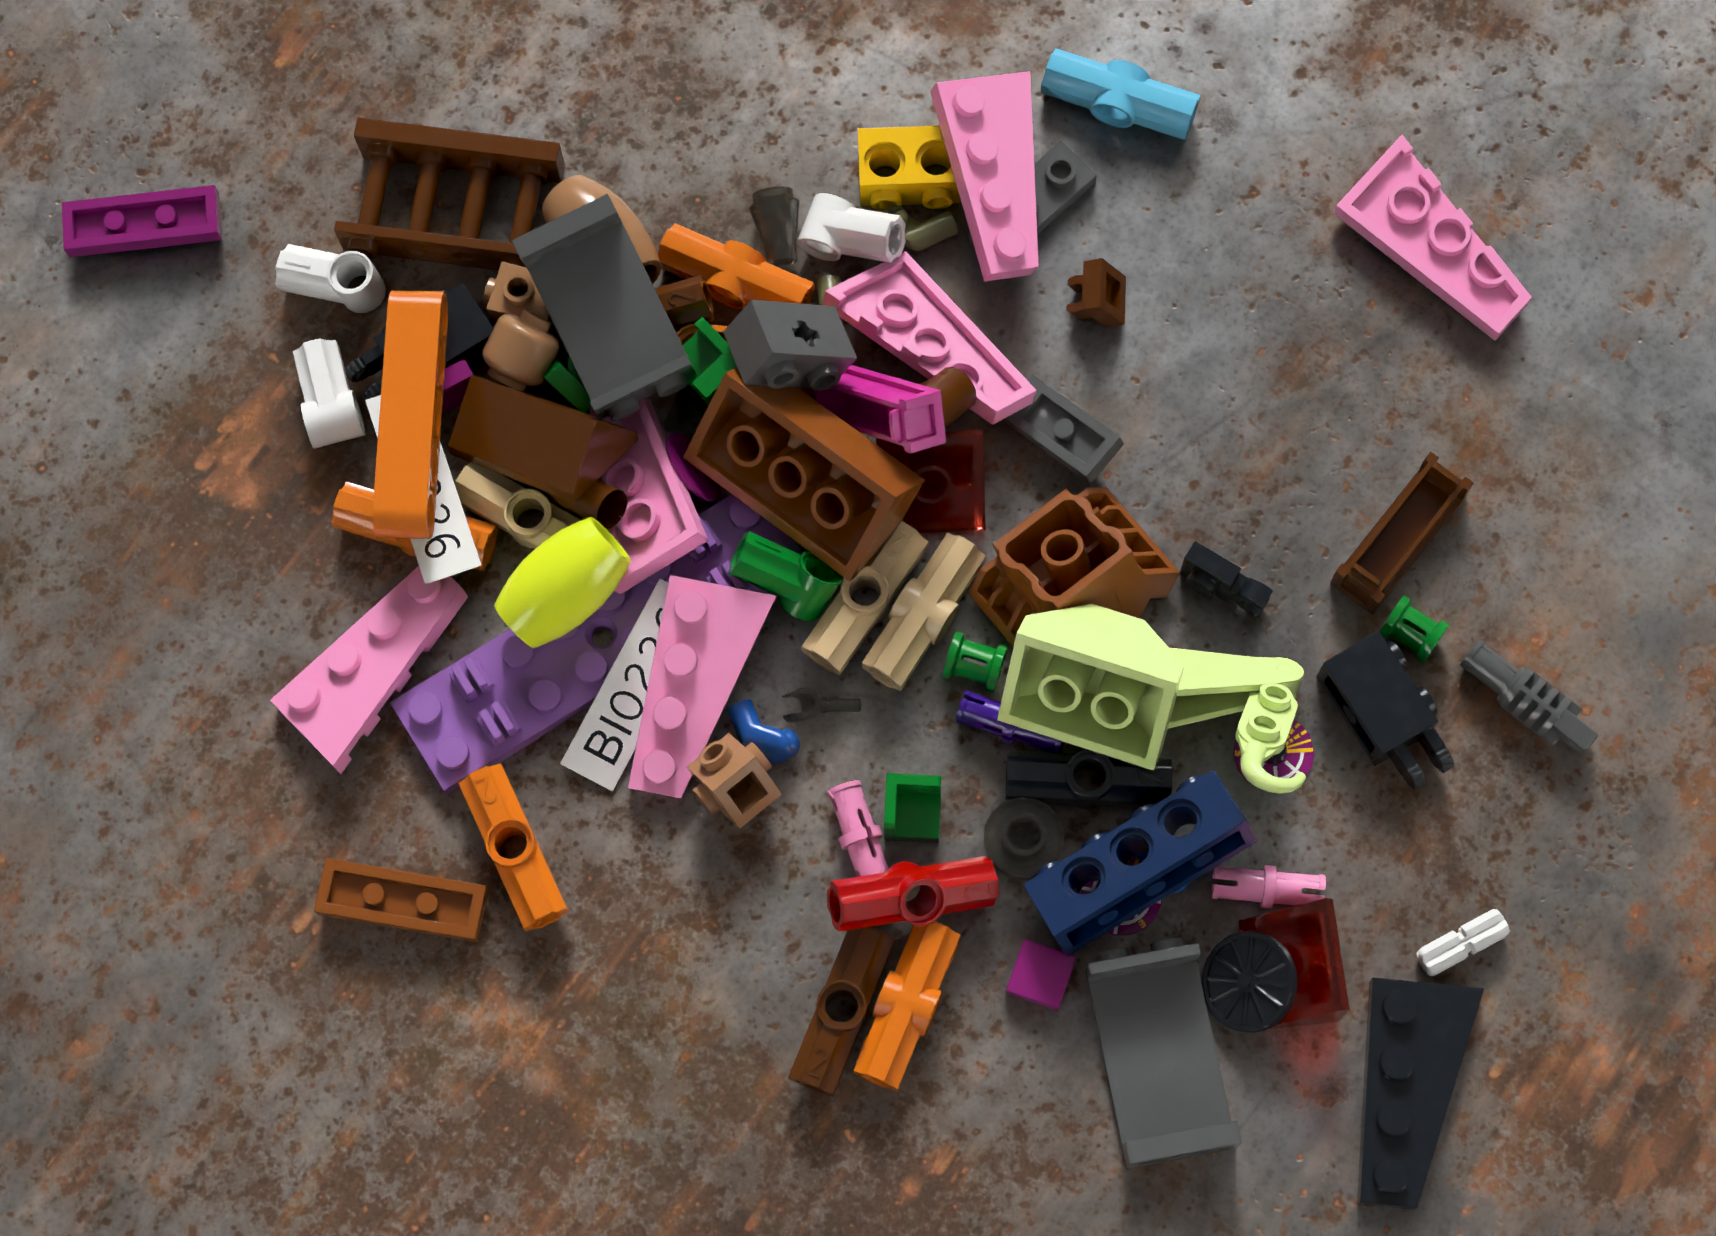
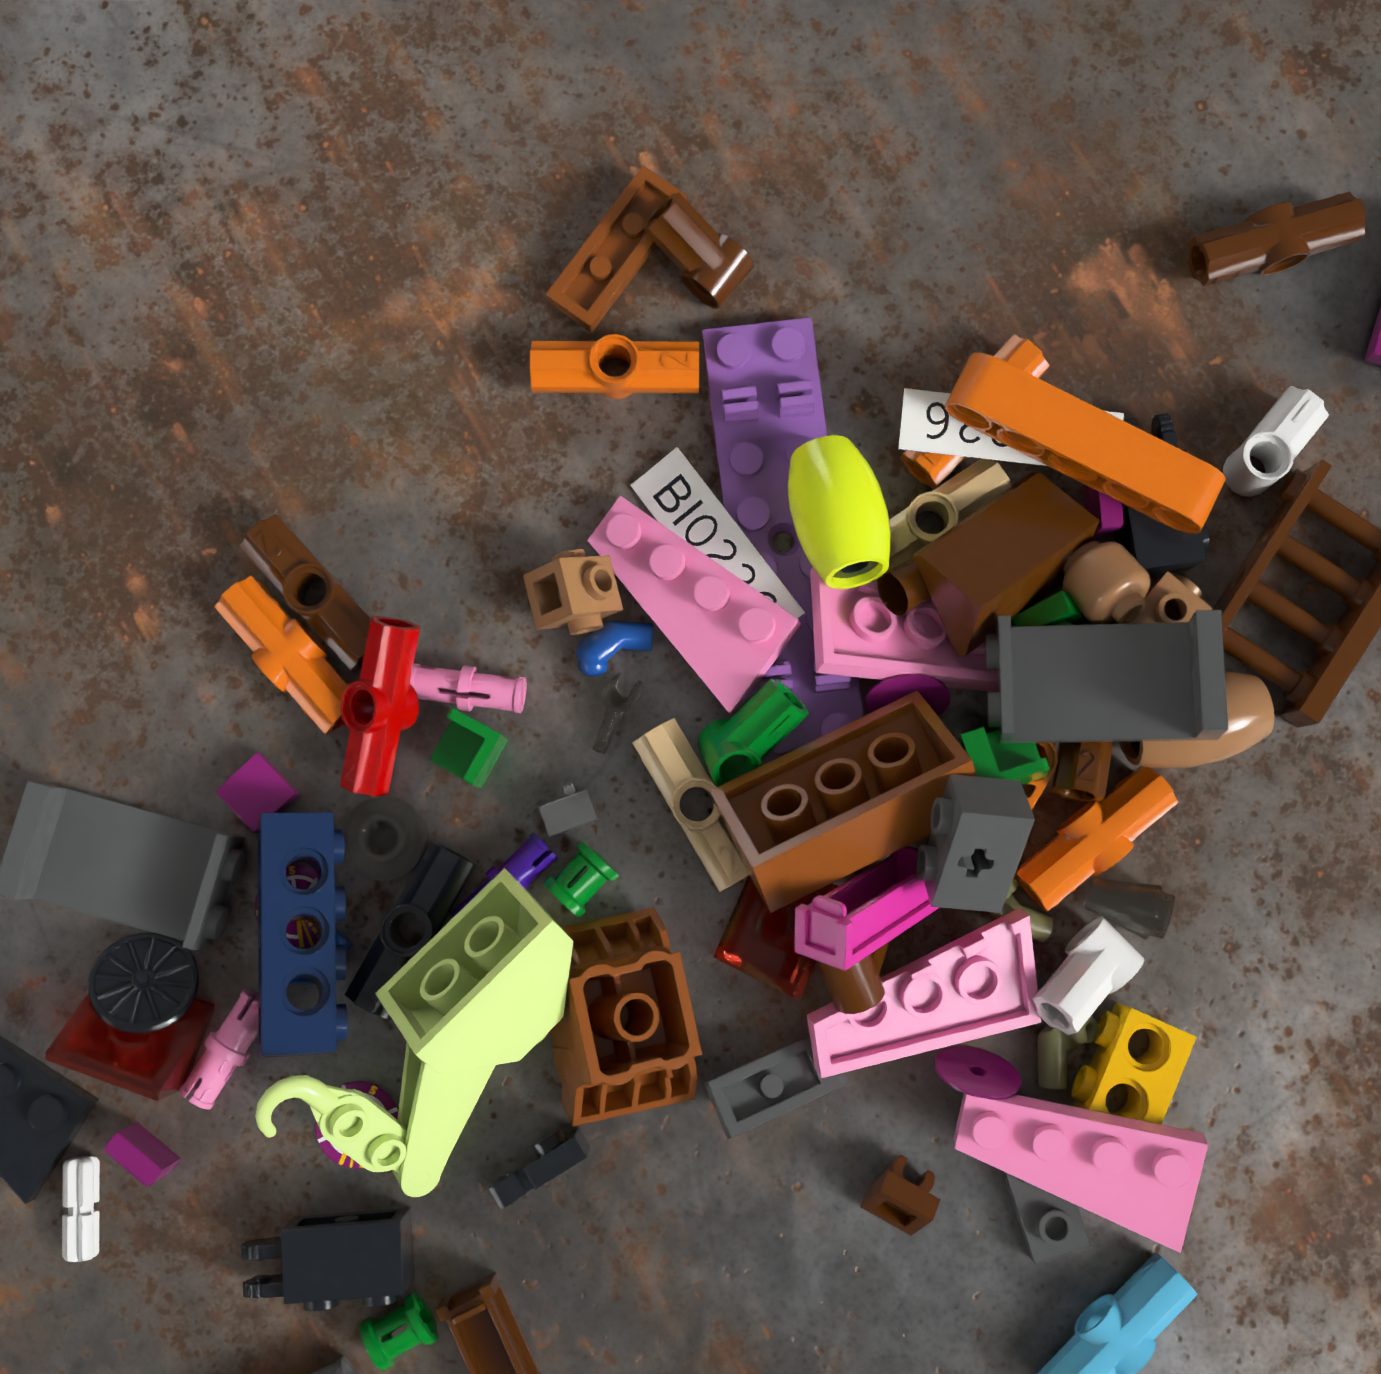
camera: 110 degrees right, 10 degrees up
bright pink wing [270,566,468,774] -> none
white piece [293,338,365,449] -> none
tan piece [862,533,986,691] -> none
none -> magenta tile [104,1122,181,1187]
none -> flat silver piece [539,783,599,837]
none -> reddish brown piece [642,193,754,309]
none -> magenta piece [934,1046,1021,1099]
none -> reddish brown piece [1188,191,1367,287]

